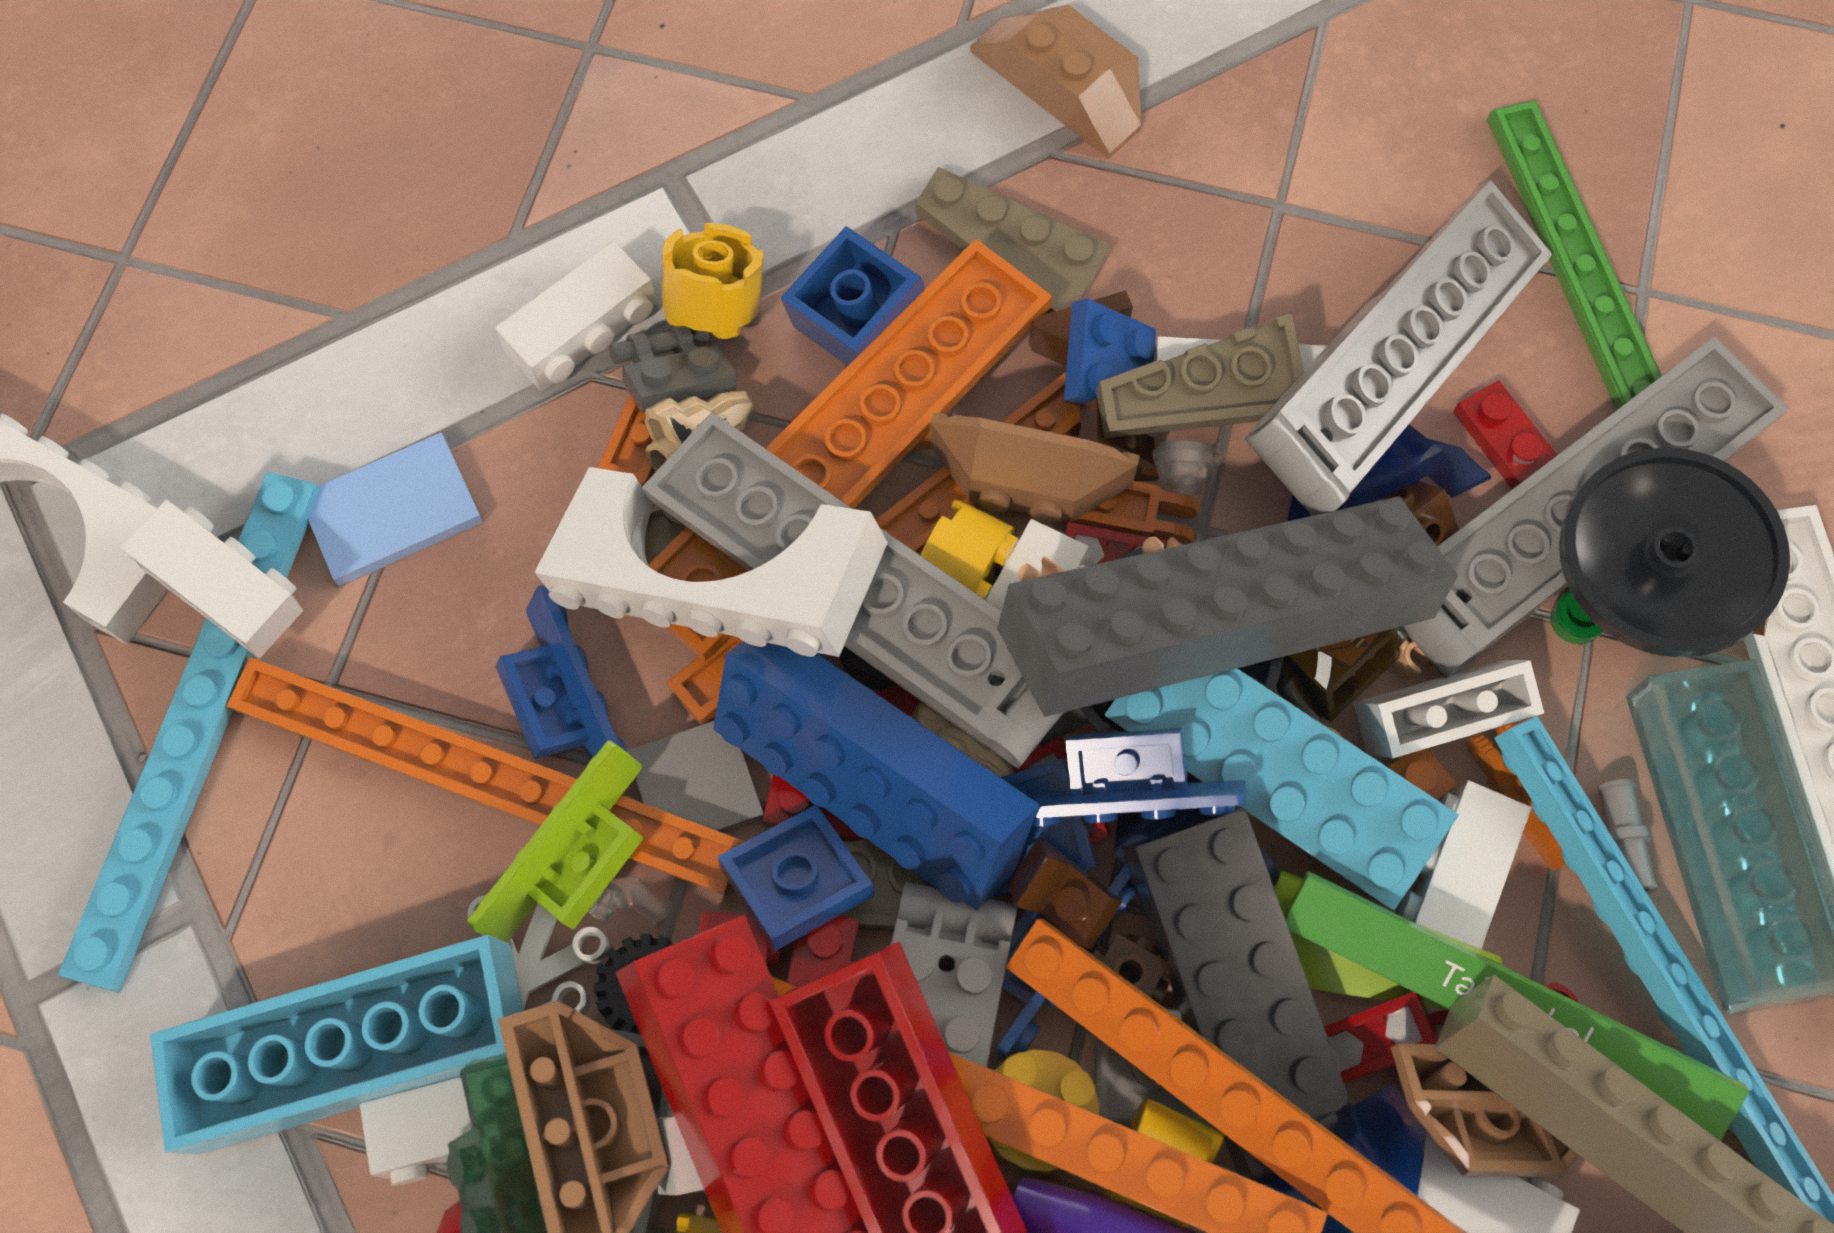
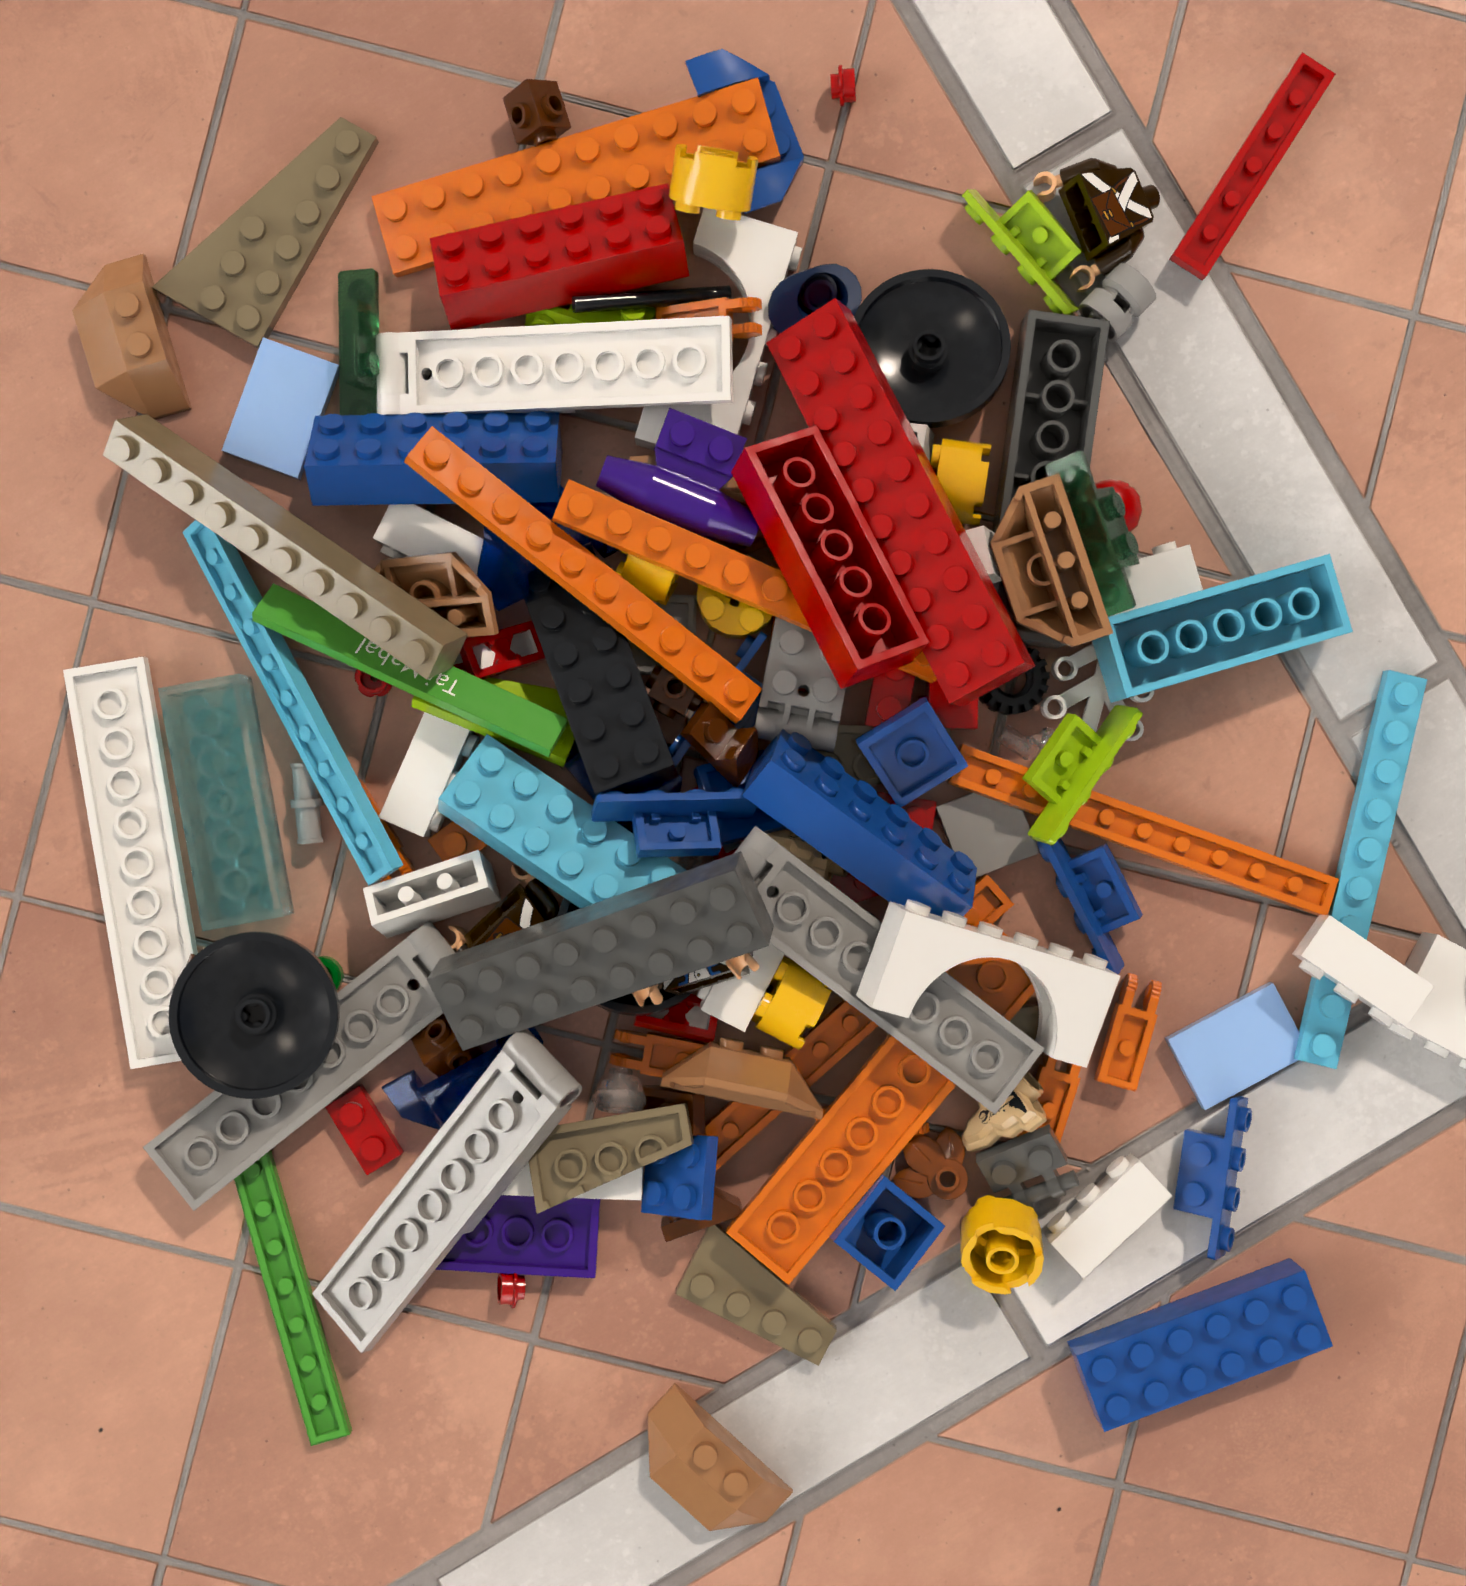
camera: 175 degrees left, 20 degrees up
none -> dark purple plate [435,1195,601,1278]
none -> red plate [497,1273,525,1308]
none -> dark orange plate [893,1127,968,1200]
none -> blue brick [1067,1258,1333,1432]
none -> orange hinge [1094,973,1162,1092]
none -> blue bracket [1173,1096,1252,1260]

